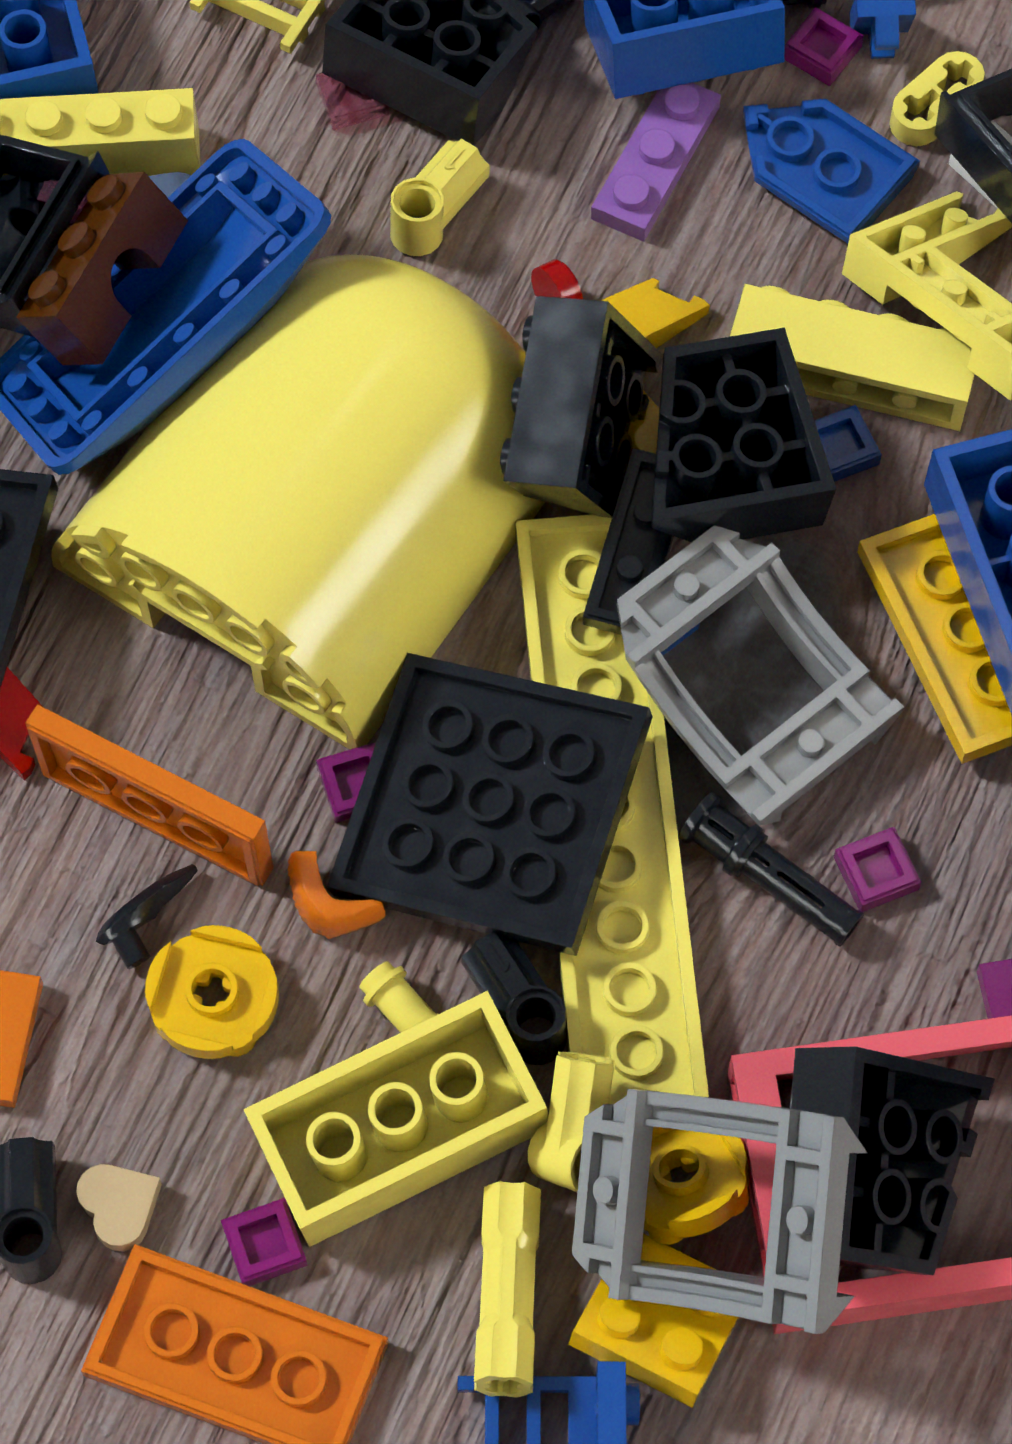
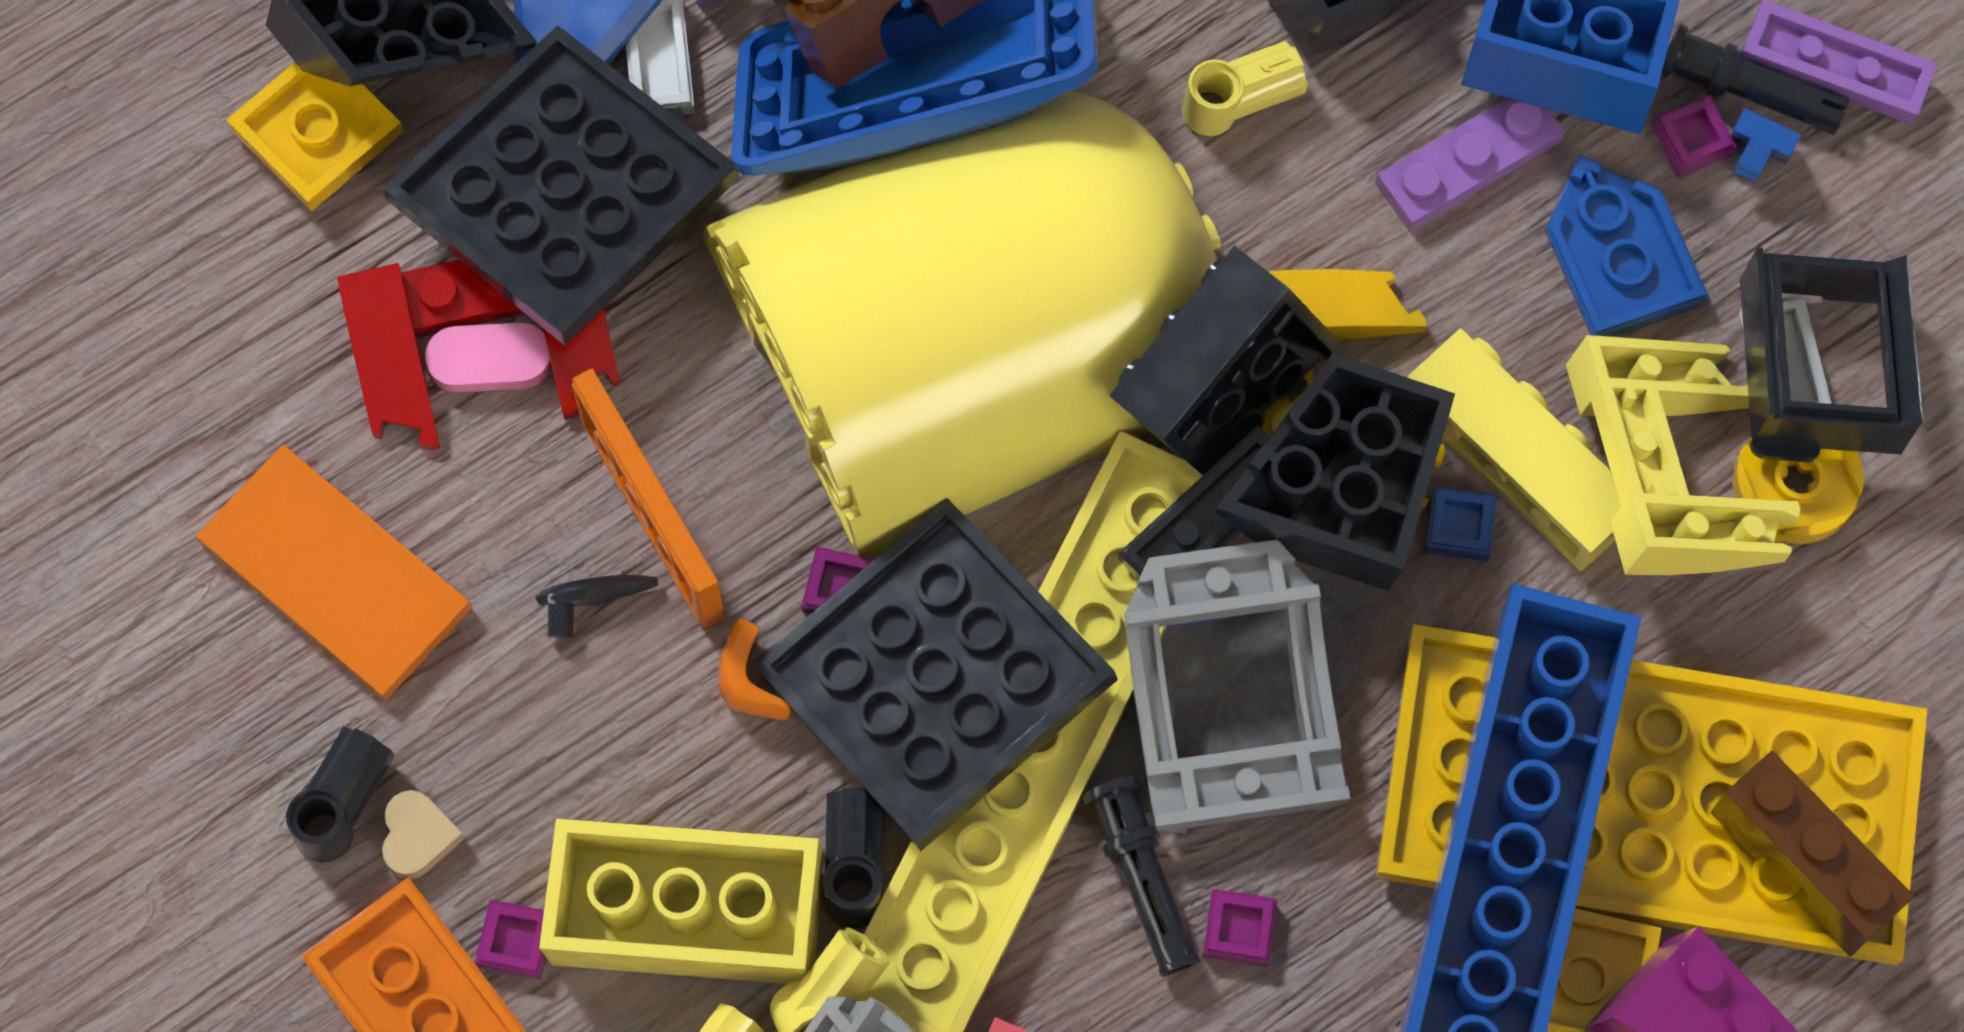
camera: 30 degrees right, 5 degrees up
yellow plate [145,925,279,1059] -> none
light yellow pin [359,961,438,1033] -> none
red tile [531,259,583,299] -> none
light yellow beam [889,51,985,147] -> none

